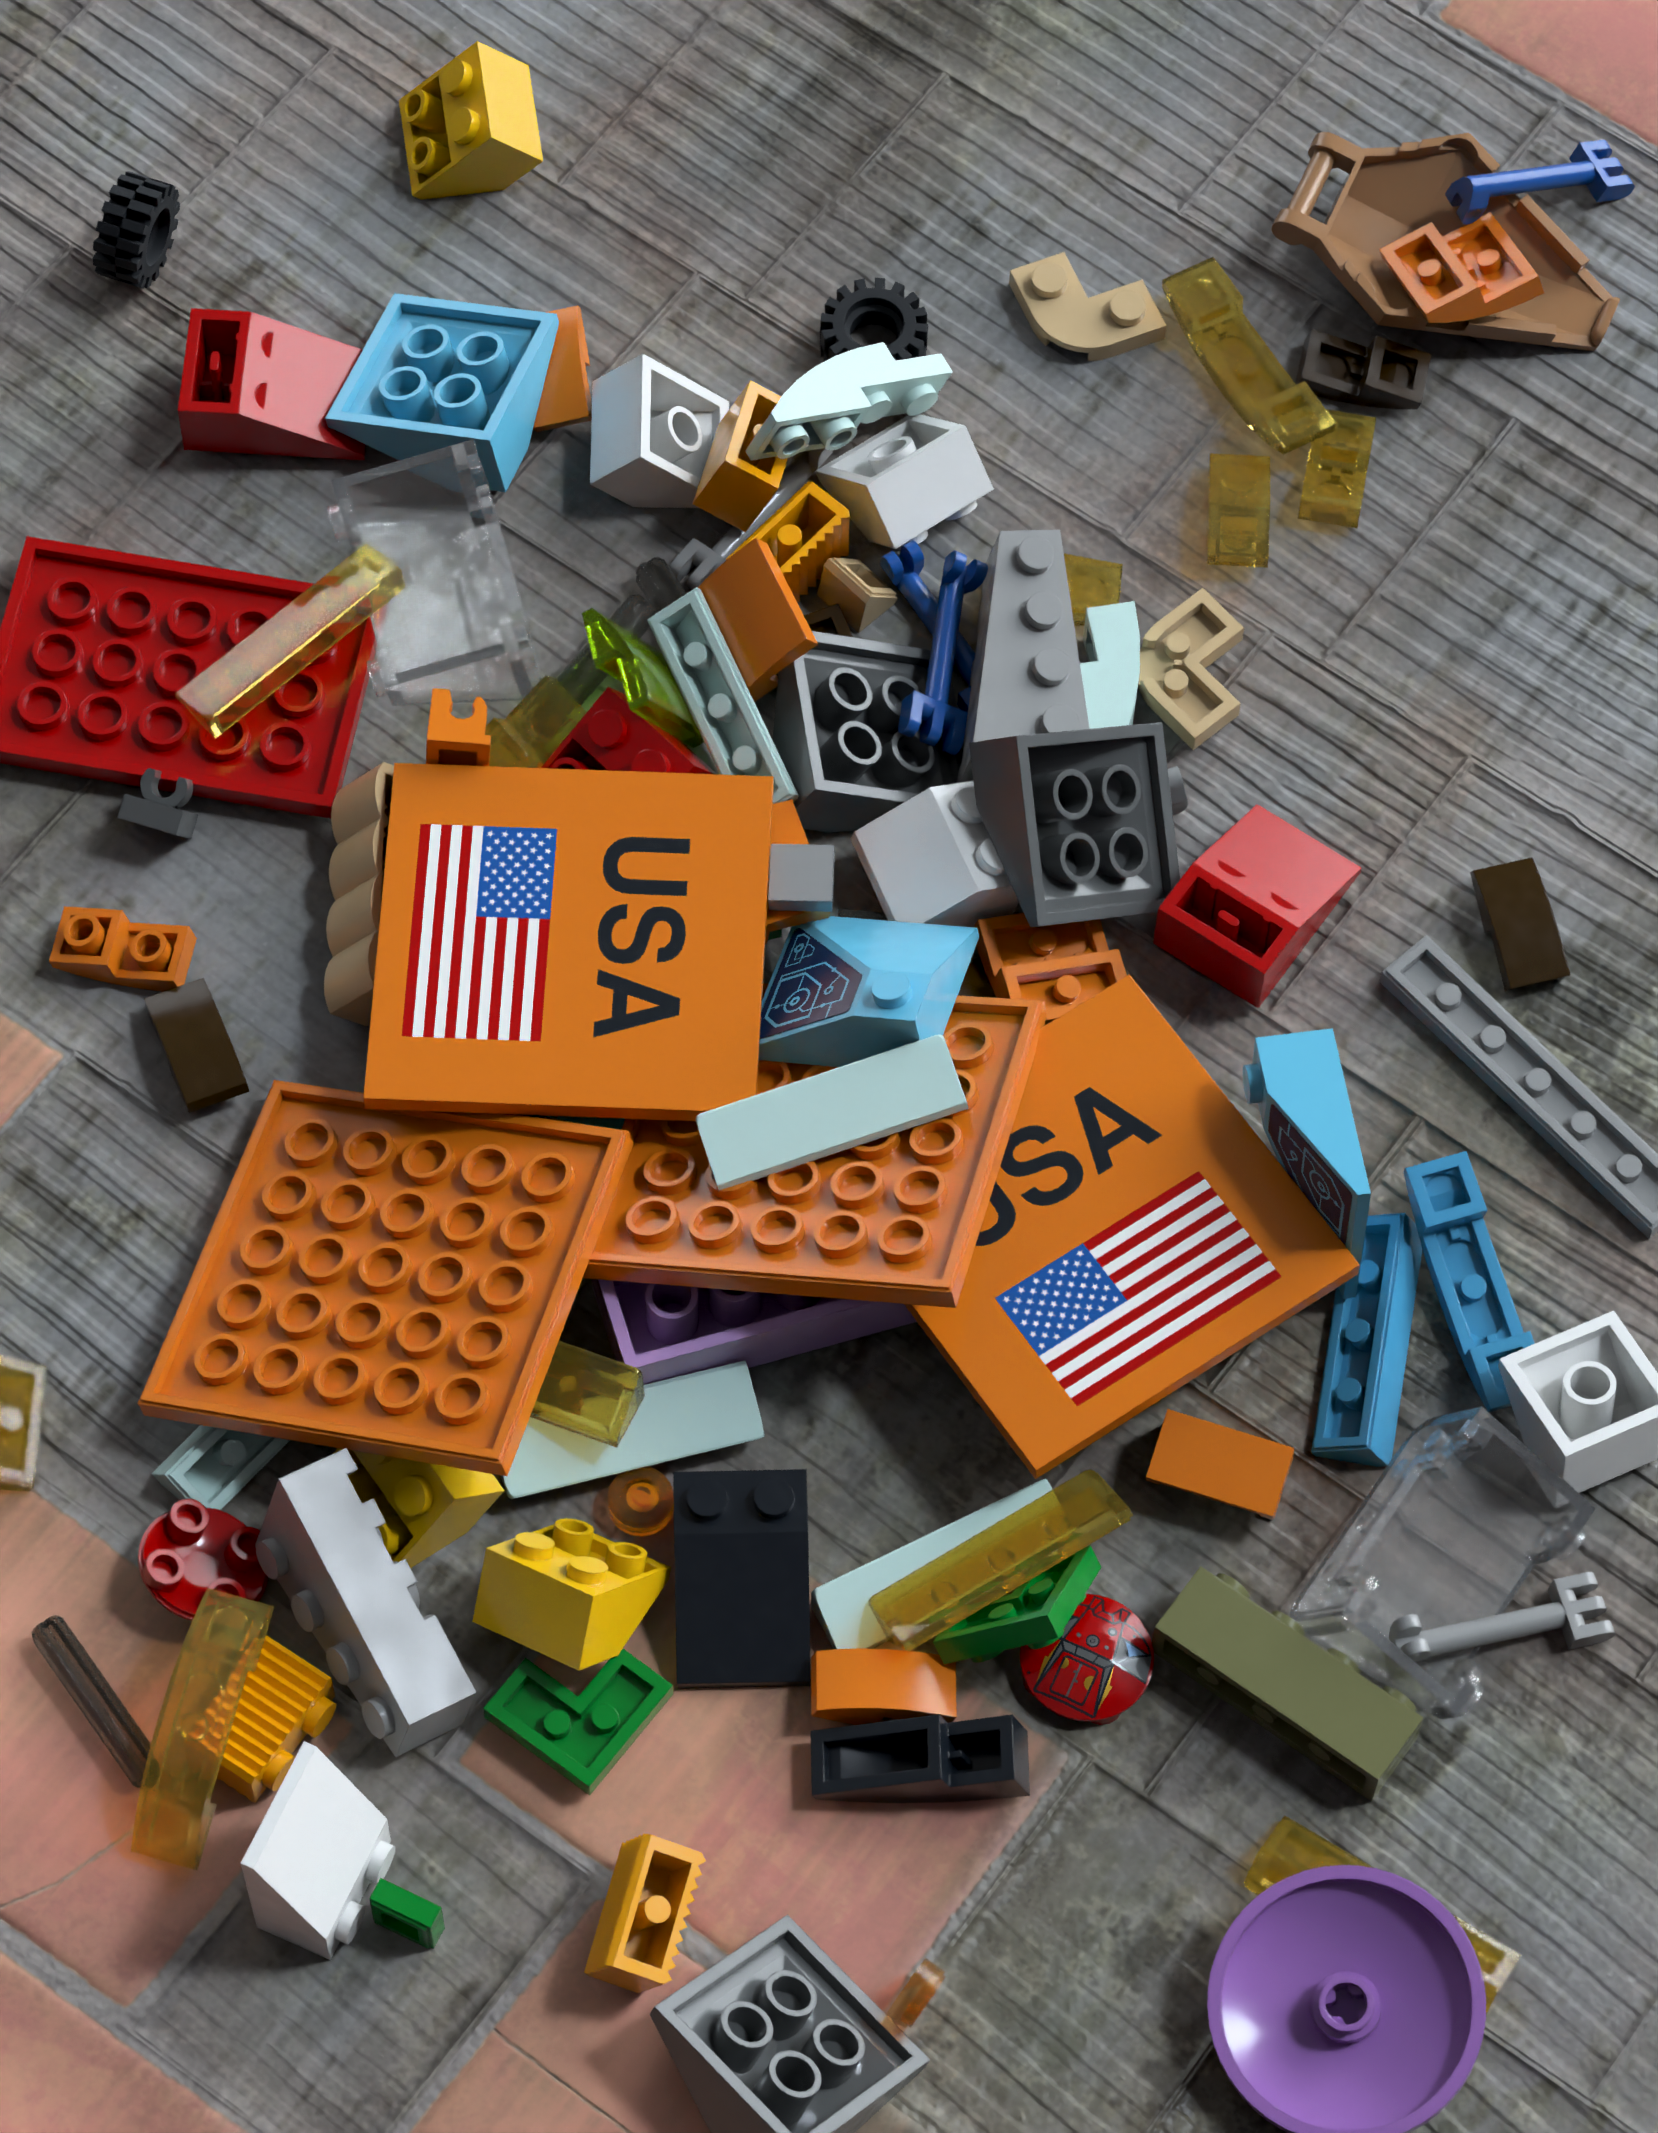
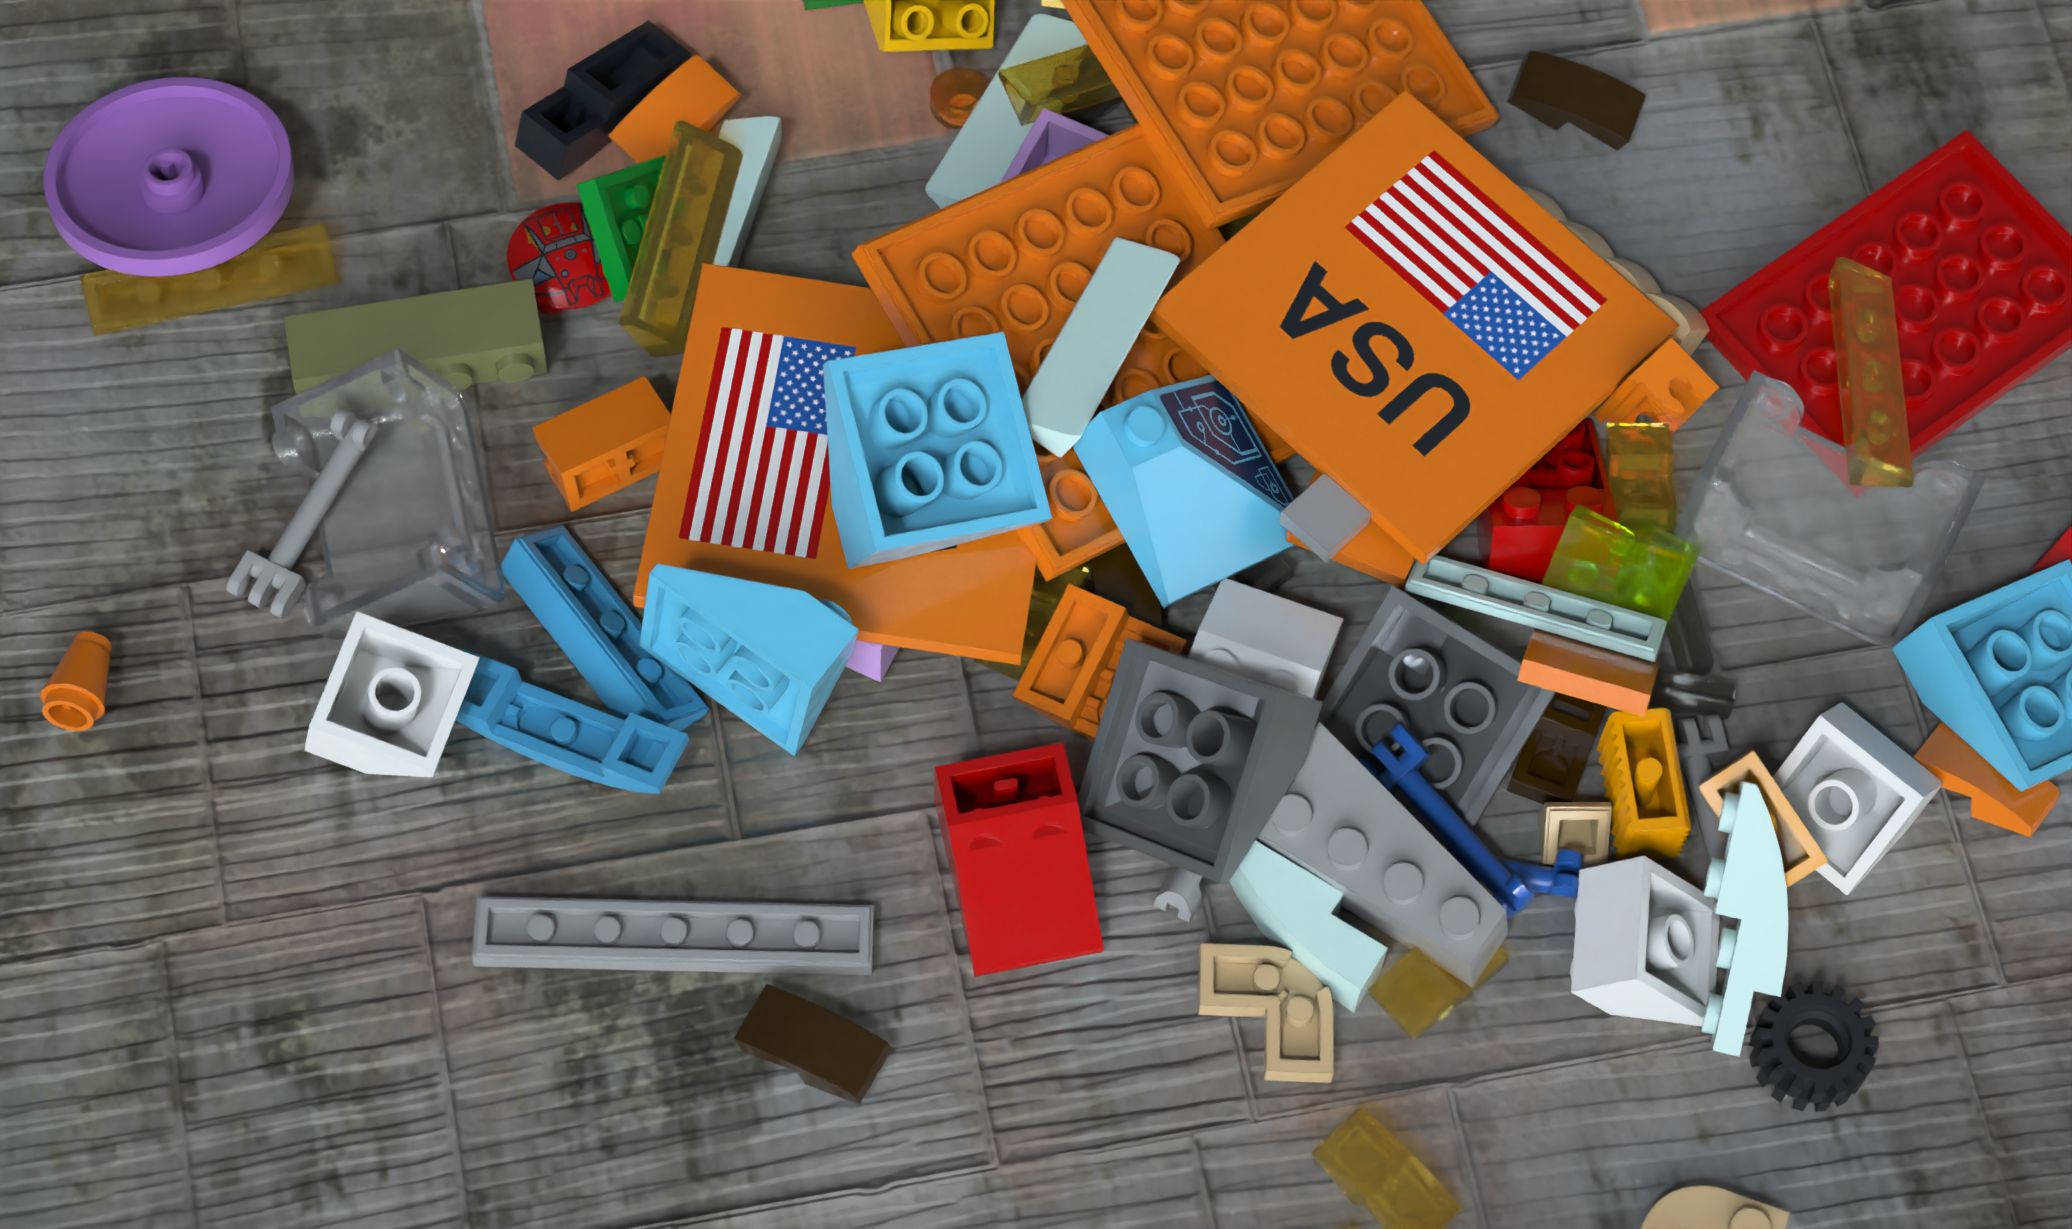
camera: 130 degrees right, 0 degrees up
orange slope [49,906,197,992] -> none
dark grey tile [117,768,198,838] -> none
black slope [673,1469,811,1689] -> none
none -> medium azure slope [823,332,1052,569]

